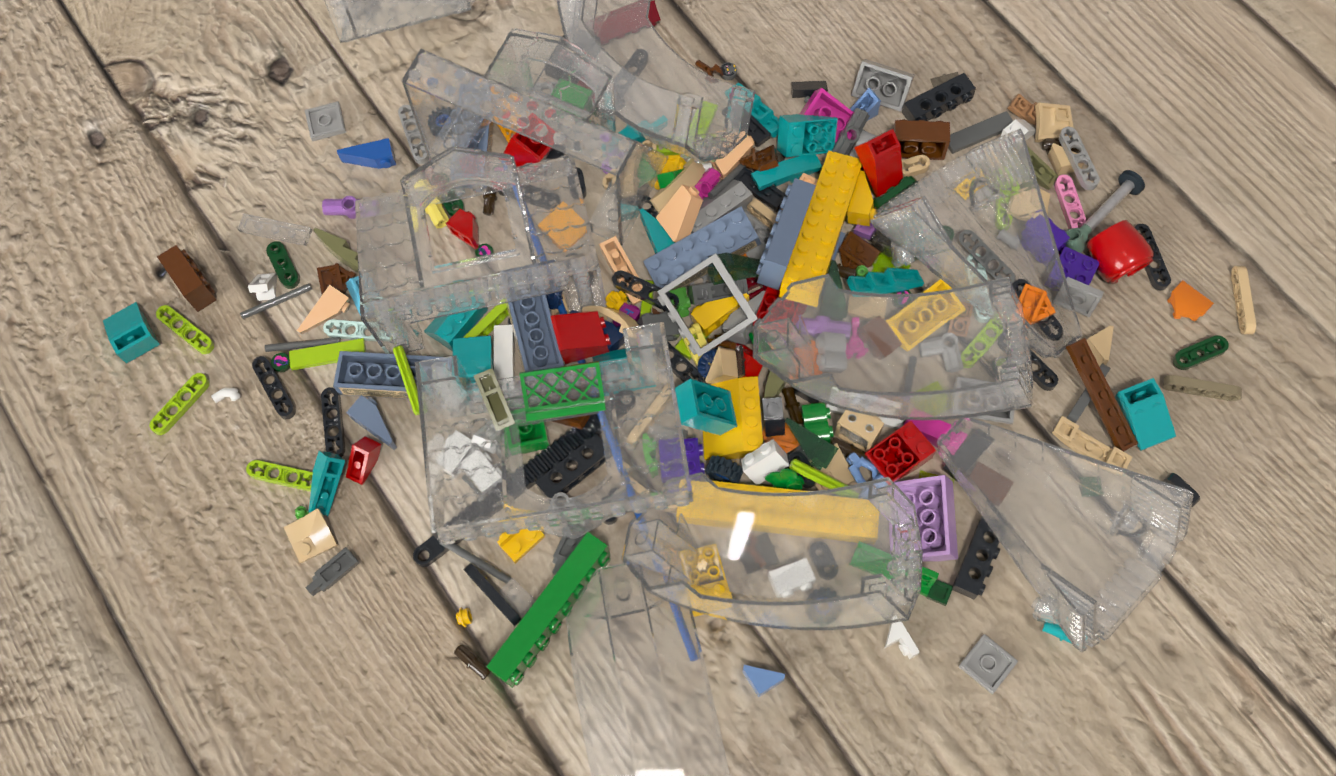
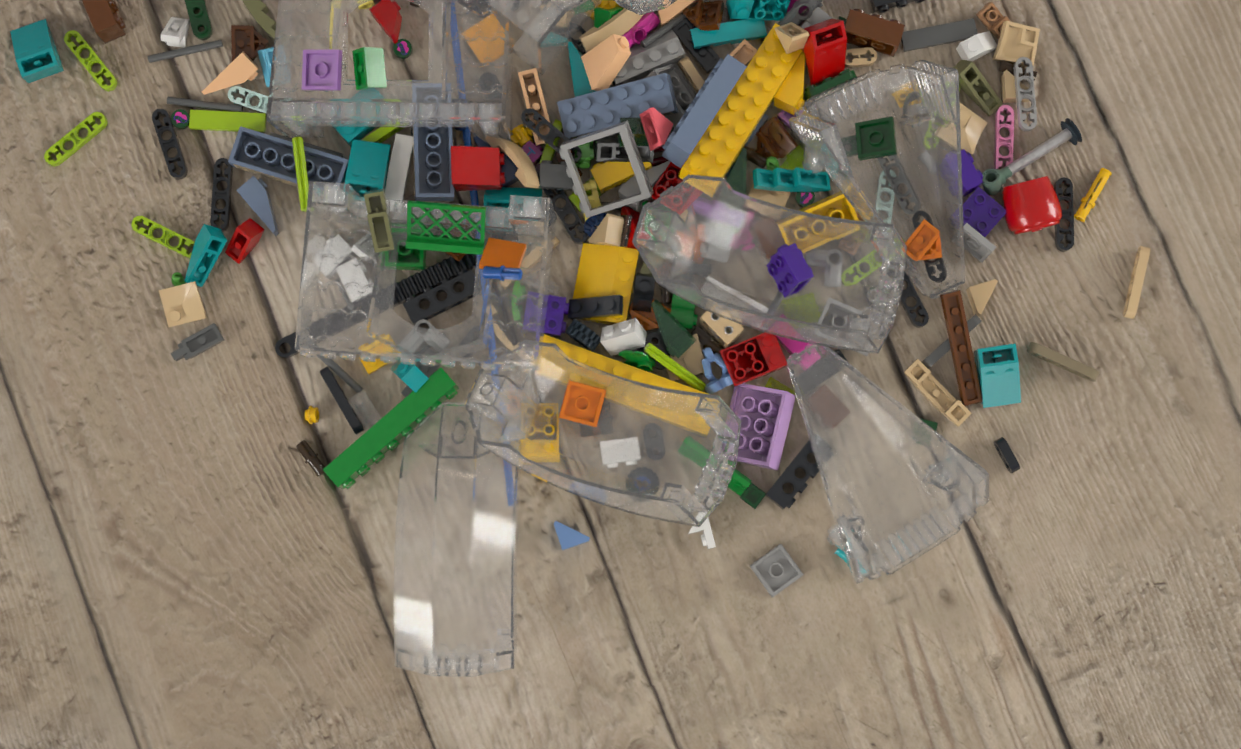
camera: 10 degrees right, 15 degrees up
white arm [211,387,241,403] -> none
teal brick [674,379,737,435] -> none
reddish brown bar [707,334,736,350] -> none
orange slope [1167,280,1214,321] -> none
dark green plate [1173,335,1229,370] -> none
none -> medium lavender plate [302,50,342,91]
none -> panel [352,47,387,90]
none -> teal slope [390,356,429,393]
none -> orange tile [479,237,526,269]
none -> blue axle [483,265,523,281]
none -> orange tile [559,380,606,427]
none -> black plate [568,295,623,320]
none -> coral slope [639,107,673,151]
none -> dark purple brick [766,243,814,298]
none -> tan slope [775,22,809,54]
none -> dark green plate [855,116,897,161]
none -> yellow pin [1074,168,1112,222]

